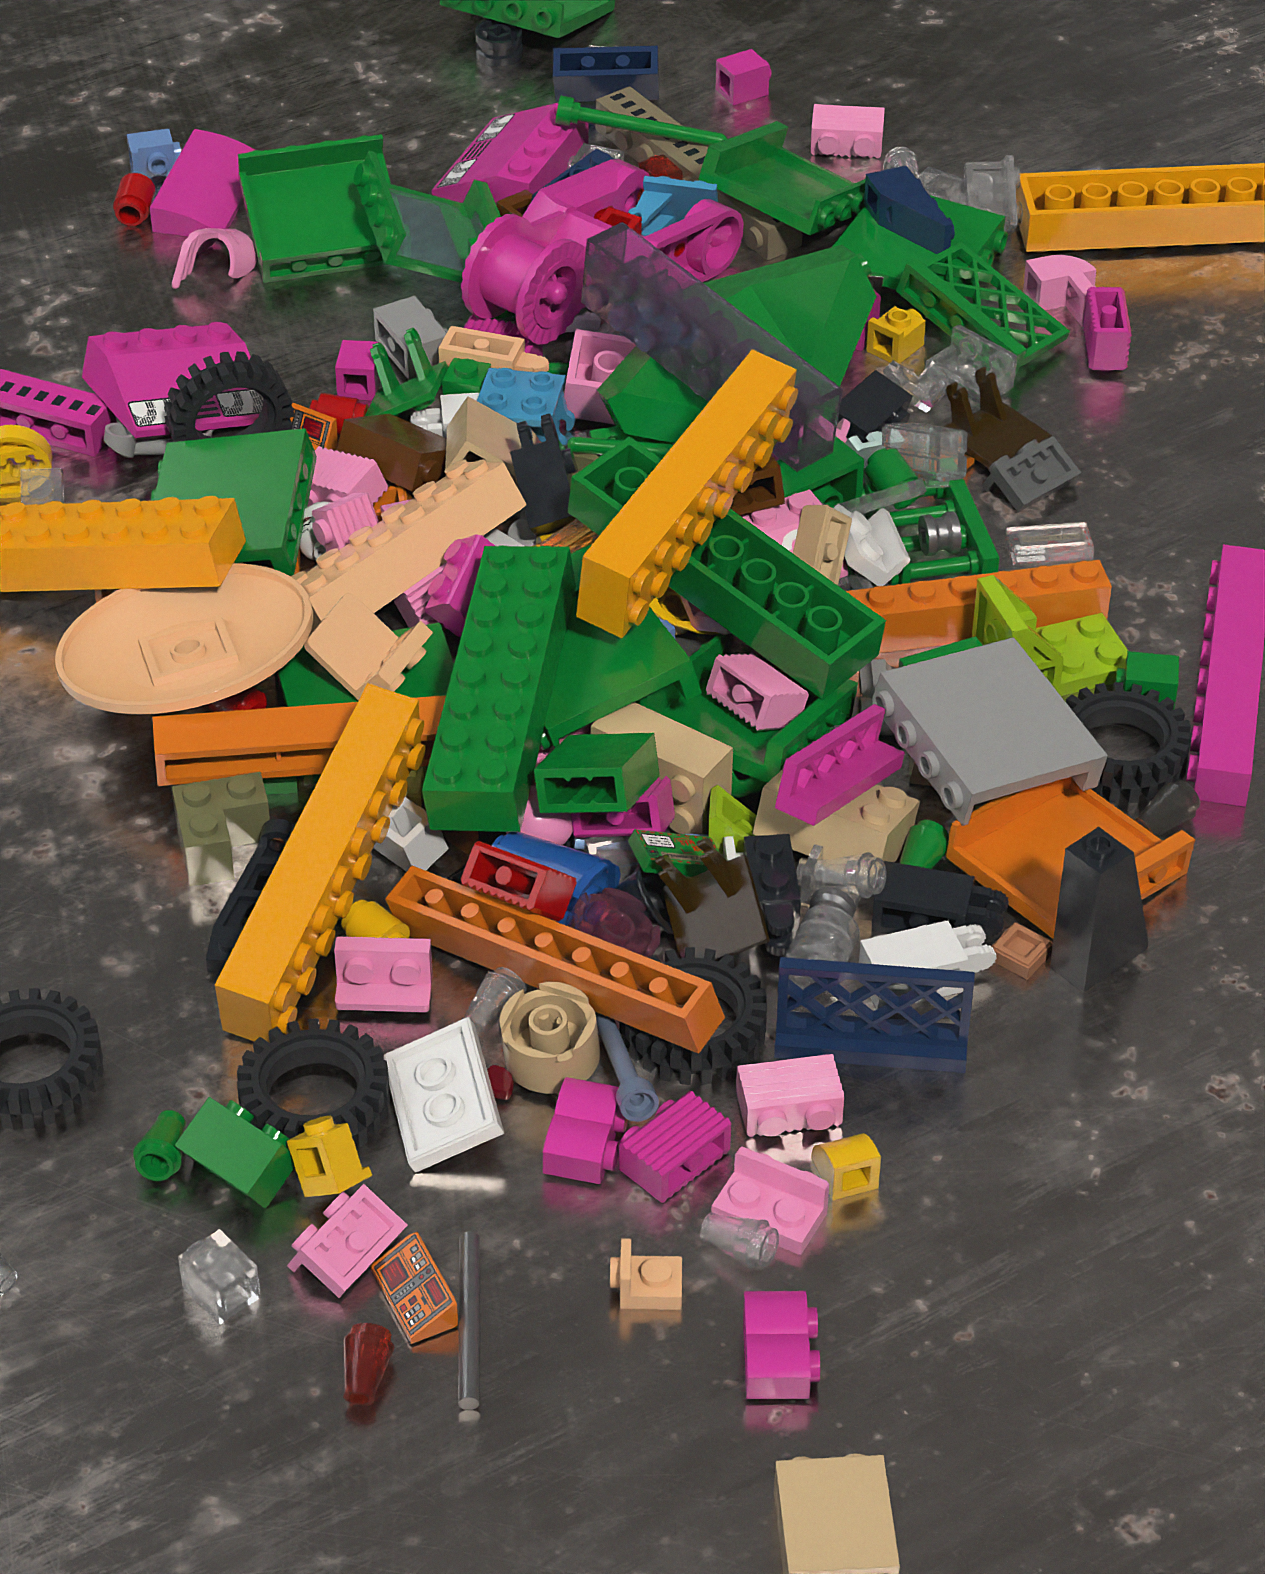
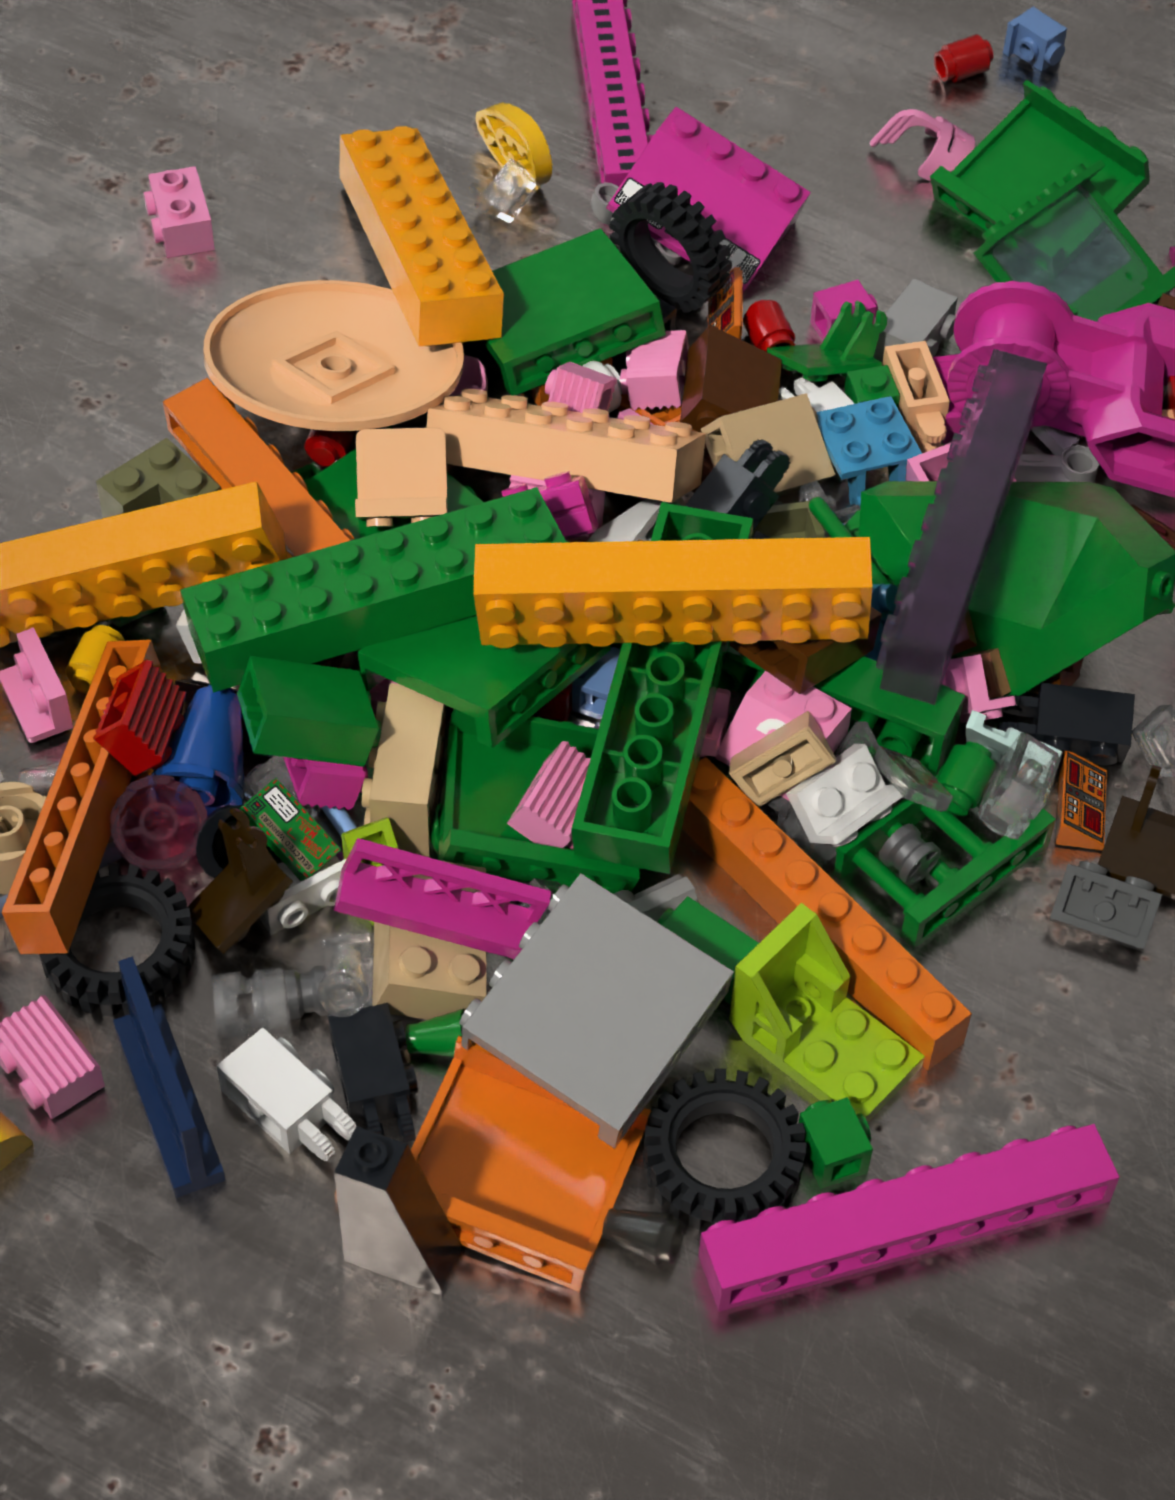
camera: 60 degrees right, 10 degrees up
dark pink slope [150,129,255,241] -> none
black hinge [743,834,801,957] -> none
clear tile [1005,522,1094,564] -> none

